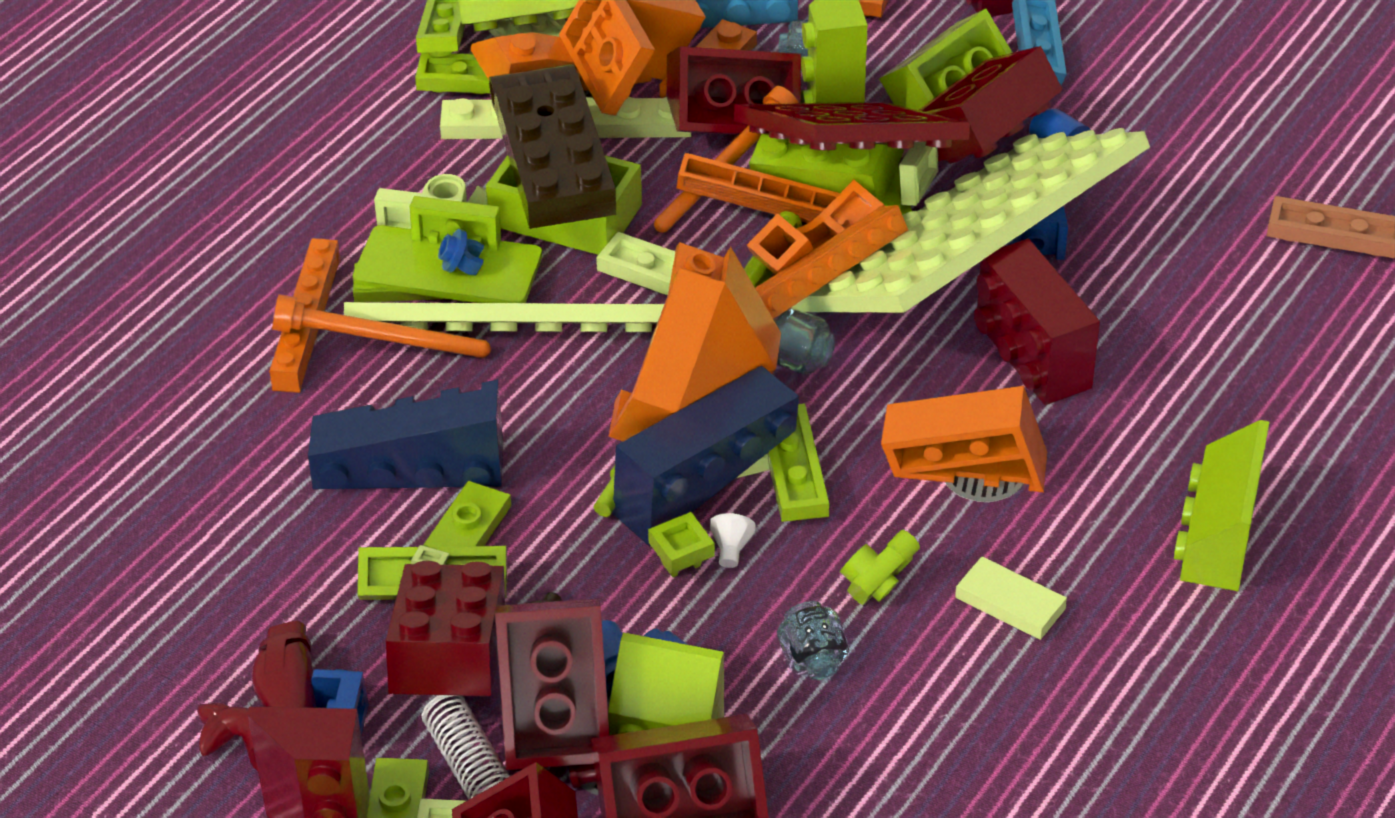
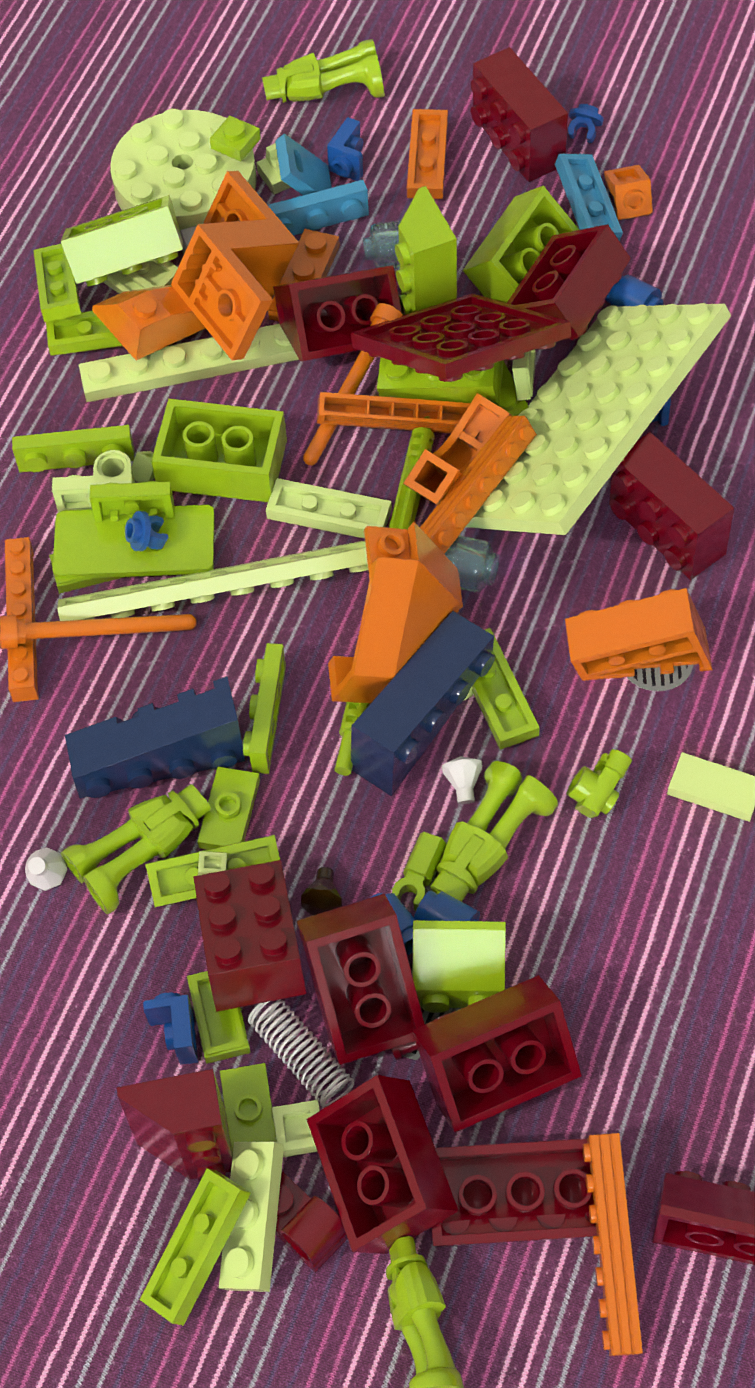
camera: 10 degrees left, 15 degrees up
dark red piece [197,621,315,771] -> none
dark brown hinge [489,64,616,229] -> none
lime tile [648,512,715,577] -> none
clear light blue head [777,601,849,680] -> none
none -> lime plate [12,425,135,473]
none -> white rock [25,848,67,891]
none -> lime piece [61,784,211,914]
none -> lime tile [187,971,251,1064]
none -> lime plate [243,643,286,774]
none -> lime bar [392,832,446,911]
none -> lime piece [430,761,558,902]
none -> orange bracket [604,165,653,220]

